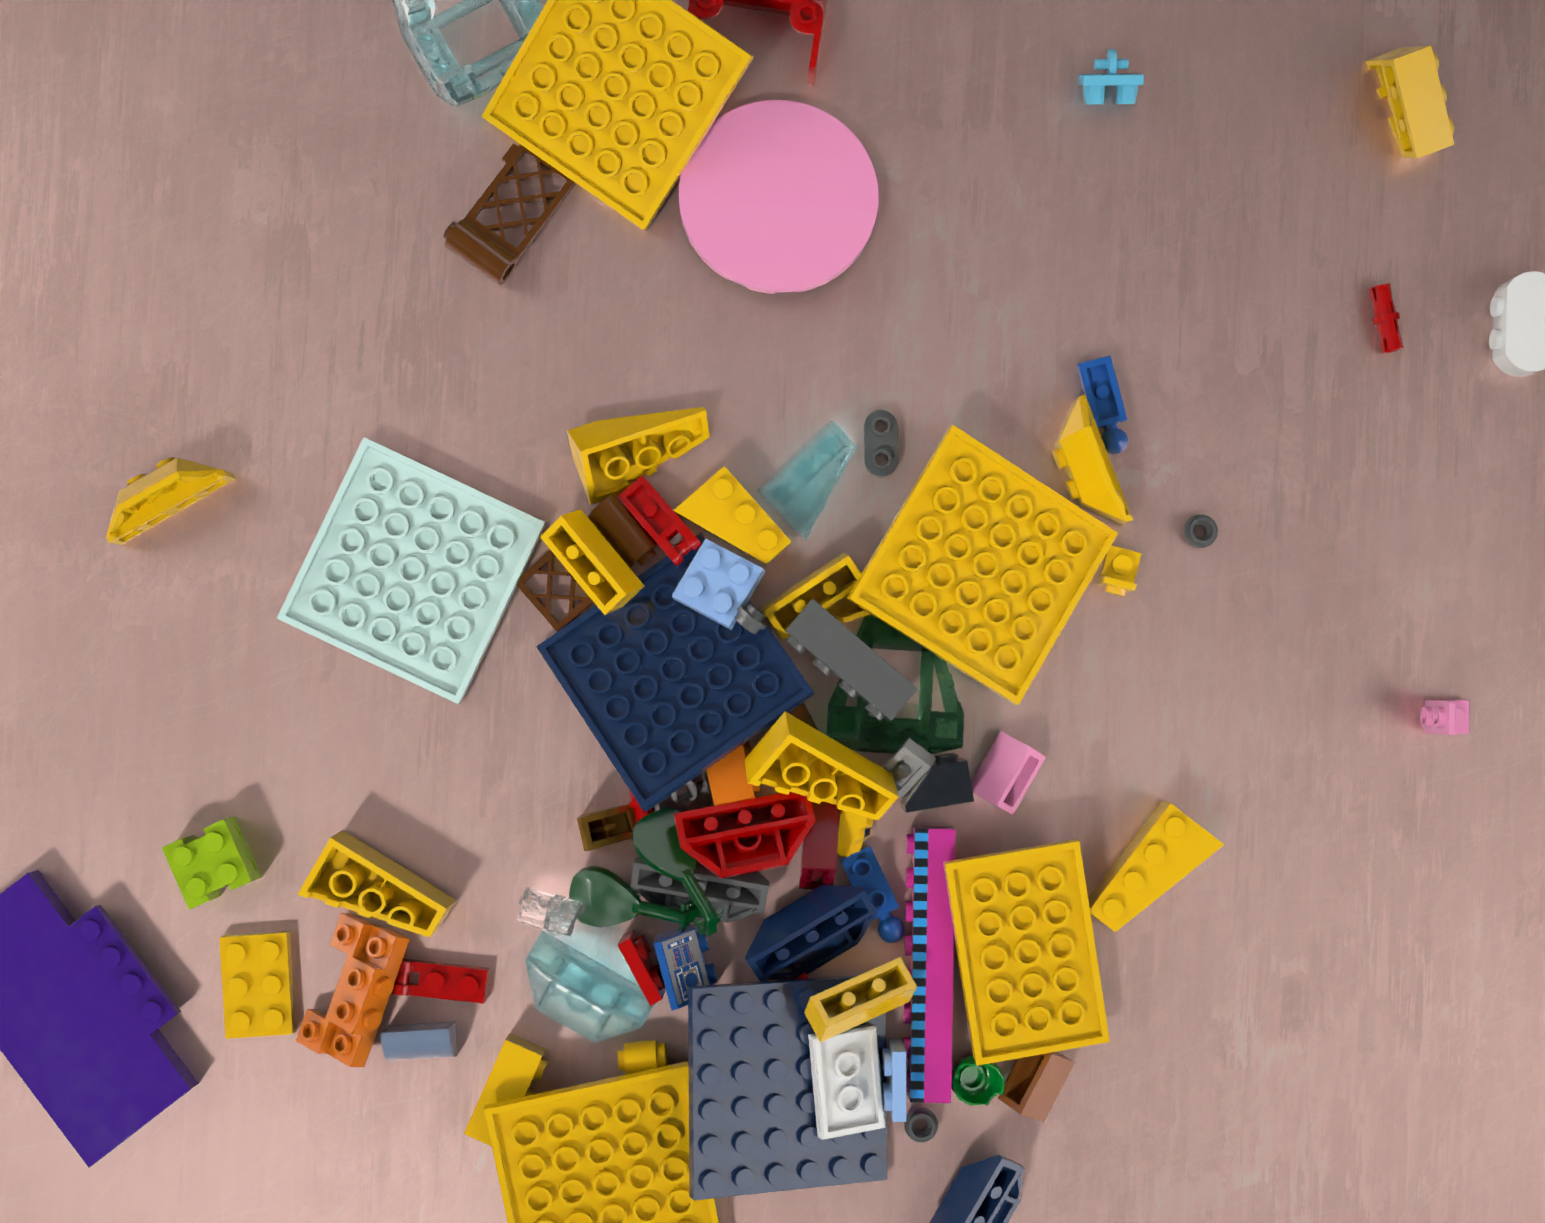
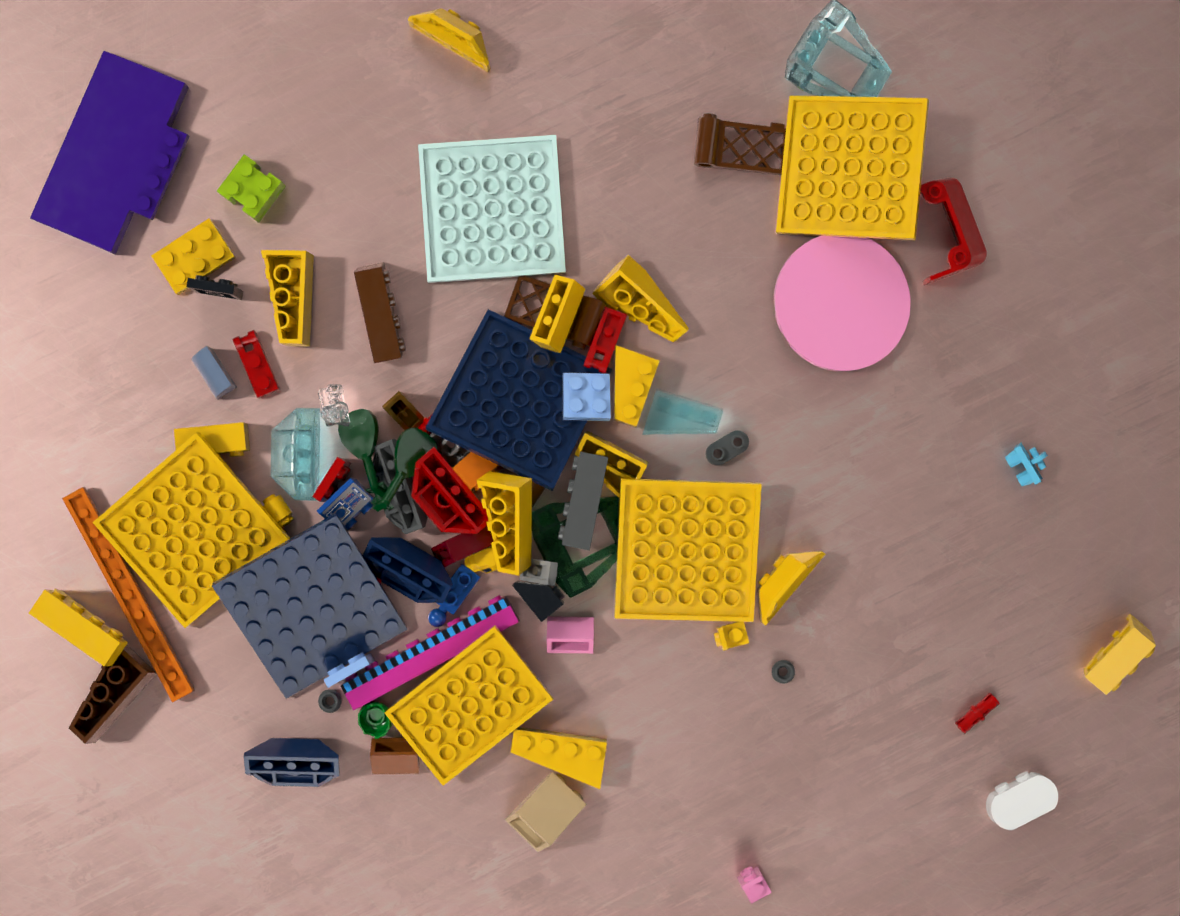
camera: 60 degrees right, 0 degrees up
orange bracket [296,913,410,1067] -> none
dark grey plate [734,603,767,634] -> none
yellow brick [804,957,917,1043] -> none
white tile [808,1024,885,1140] -> none
blue plate [1076,356,1128,454] -> none
none -> black plate [186,275,243,300]
none -> reddish brown wedge [354,262,406,363]
none -> tan slope [505,772,587,852]

